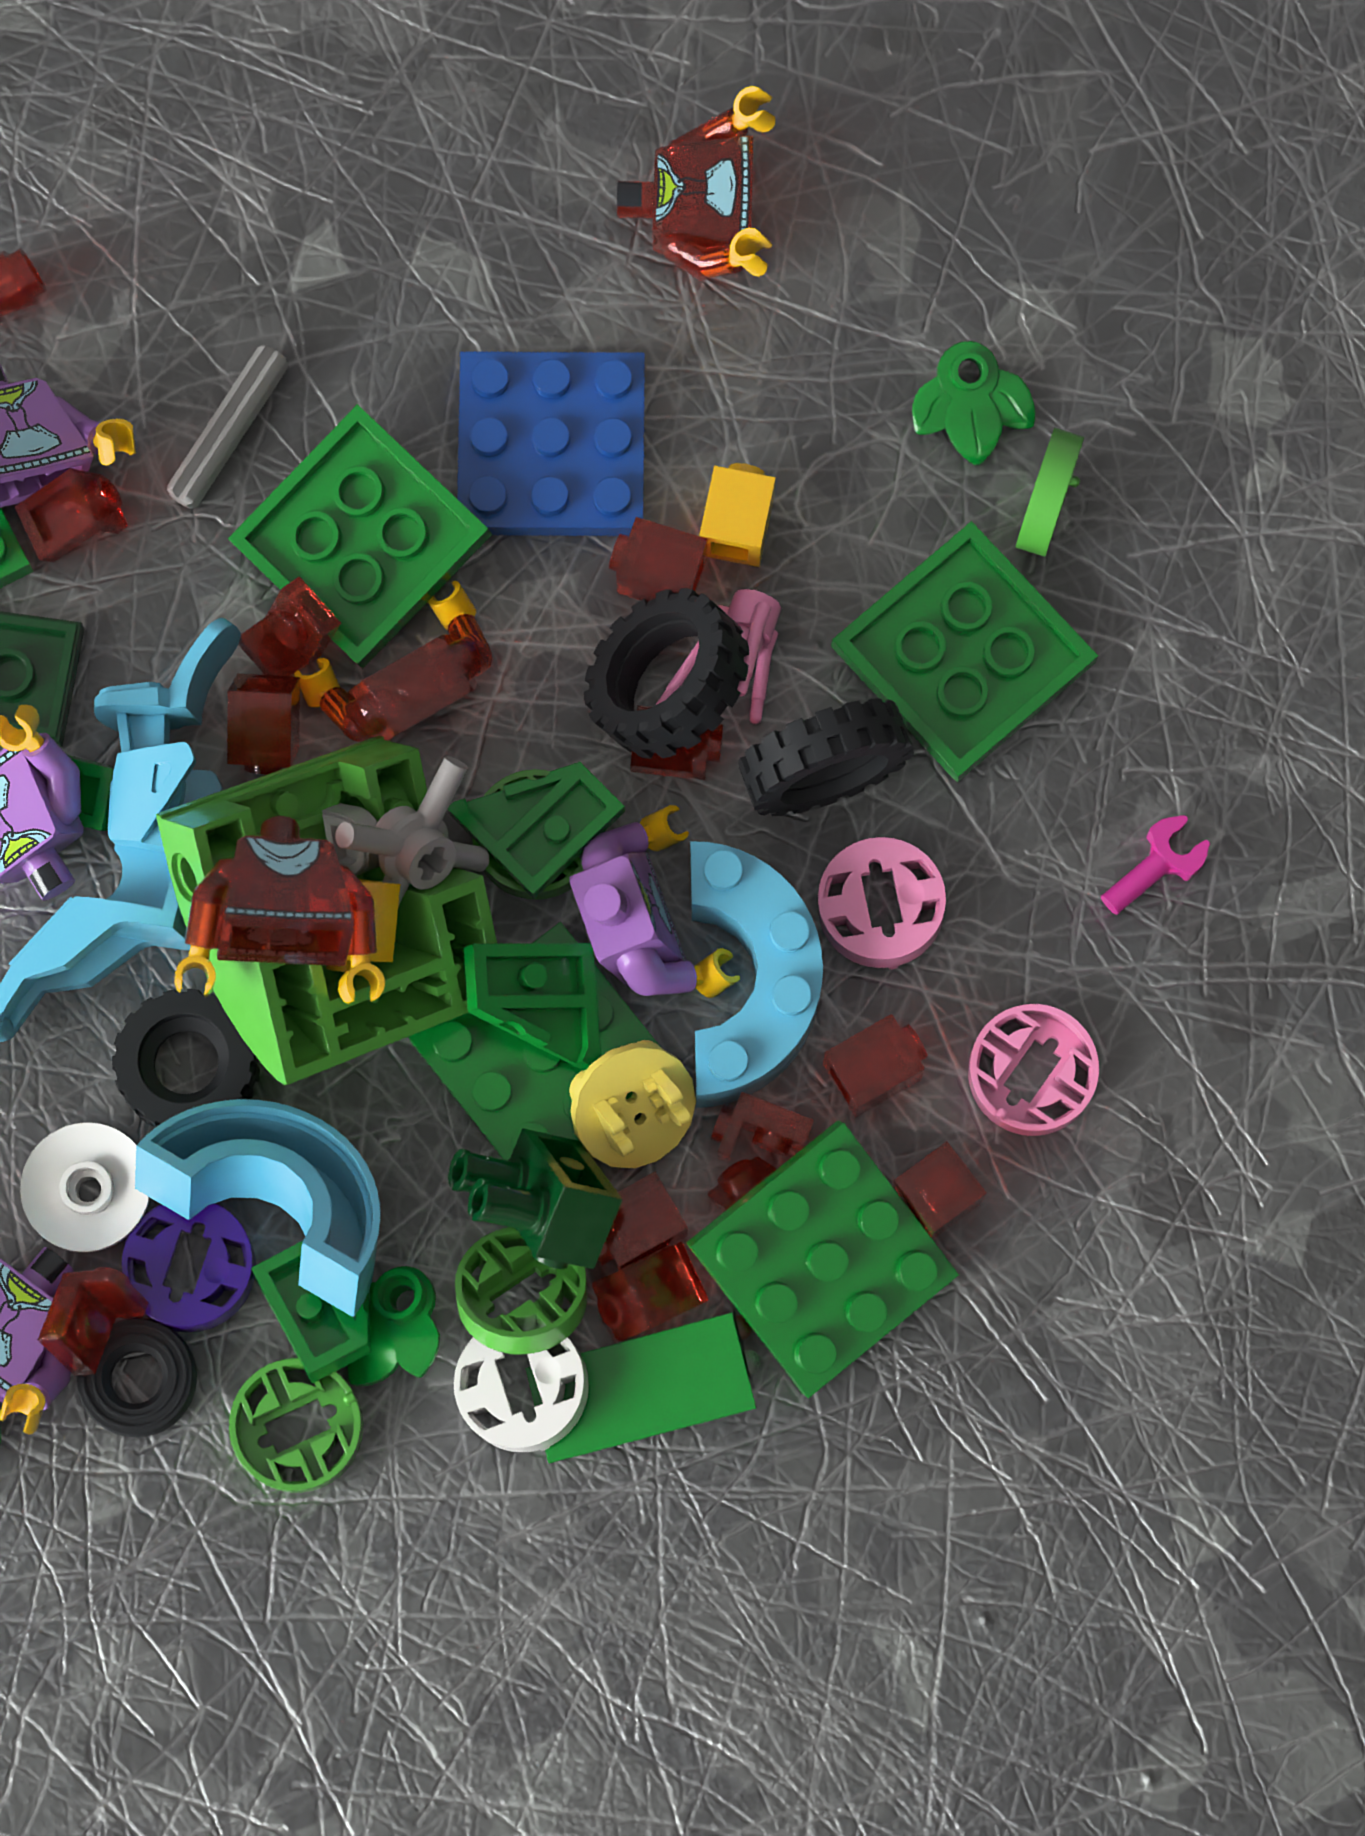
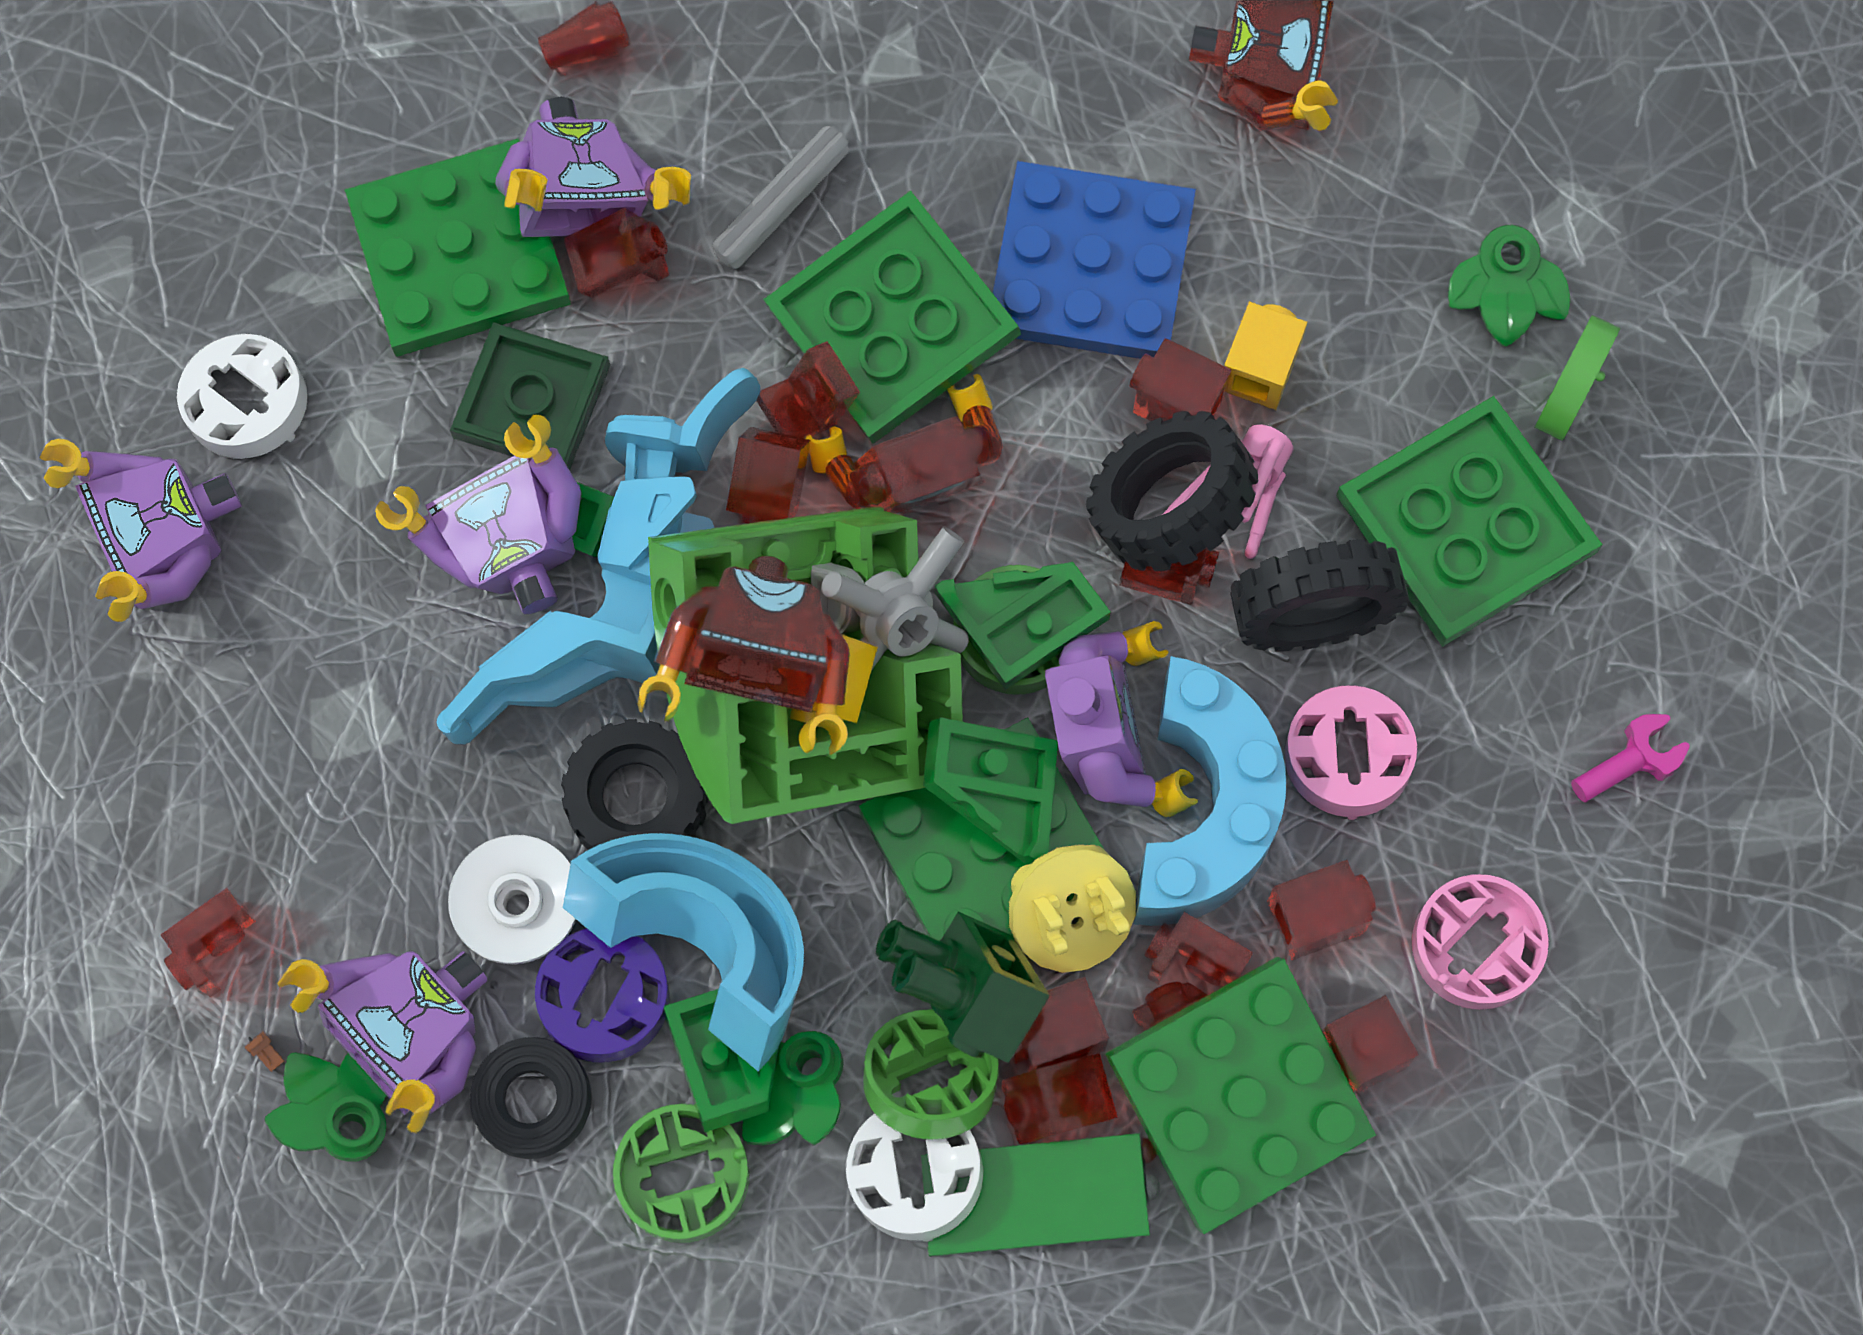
camera: 10 degrees right, 5 degrees down
clear red bracket [38,1267,149,1376] -> none

